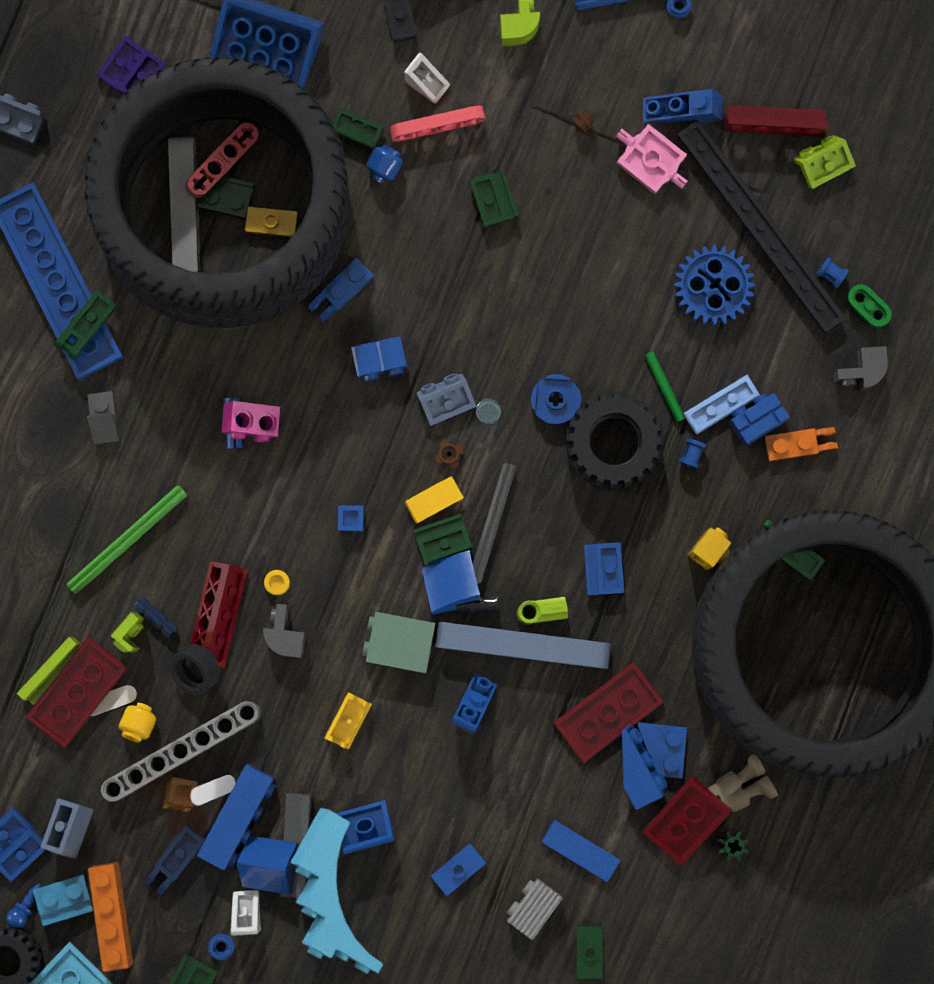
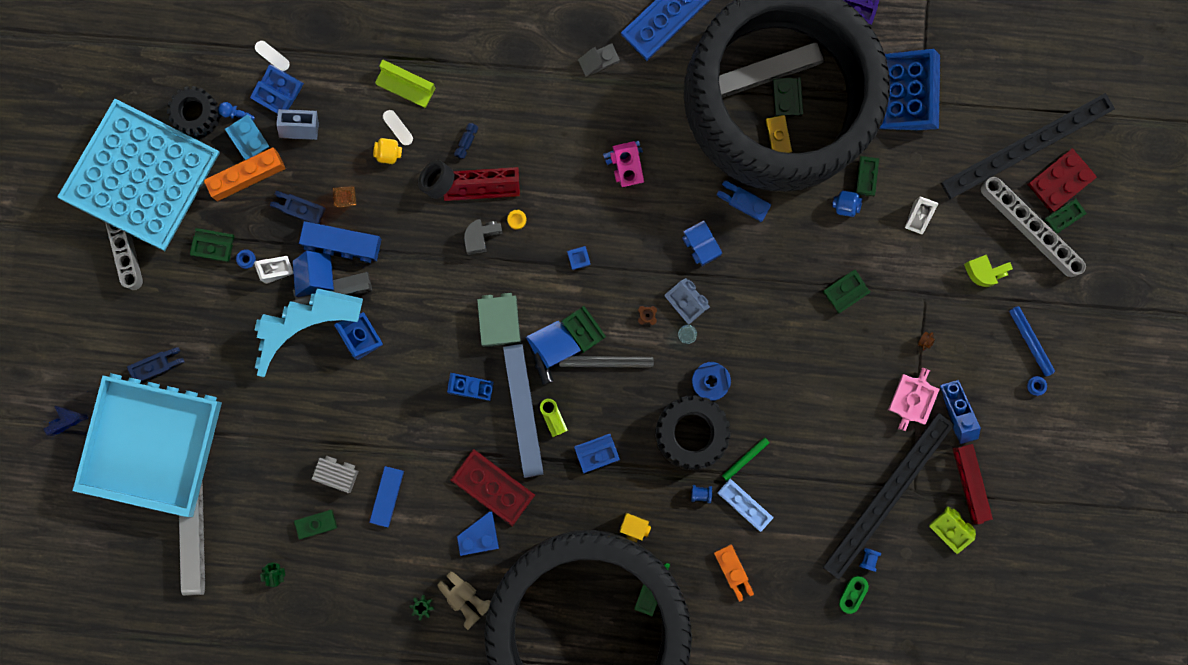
camera: 70 degrees right, 0 degrees up
dark red tile [24,637,128,748] -> none
dark green plate [54,290,118,361] -> none
bright green axle [67,486,187,593] -> none
light grey beam [101,701,261,801] -> none
lime bracket [111,612,145,653] -> none
coral beam [185,122,259,198] -> none
white sticker [190,775,235,805] -> none
yellow hinge [325,692,372,749] -> none
coral beam [389,106,485,142] -> none
yellow slope [404,476,464,524] -> none
blue plate [431,843,486,896] -> none
blue slope [622,724,667,810] -> none
dark red plate [643,776,732,866] -> none
blue gear [673,245,755,327] -> none
blue brick [729,393,790,447] -> none
dark grey brick [834,346,888,391] -> none

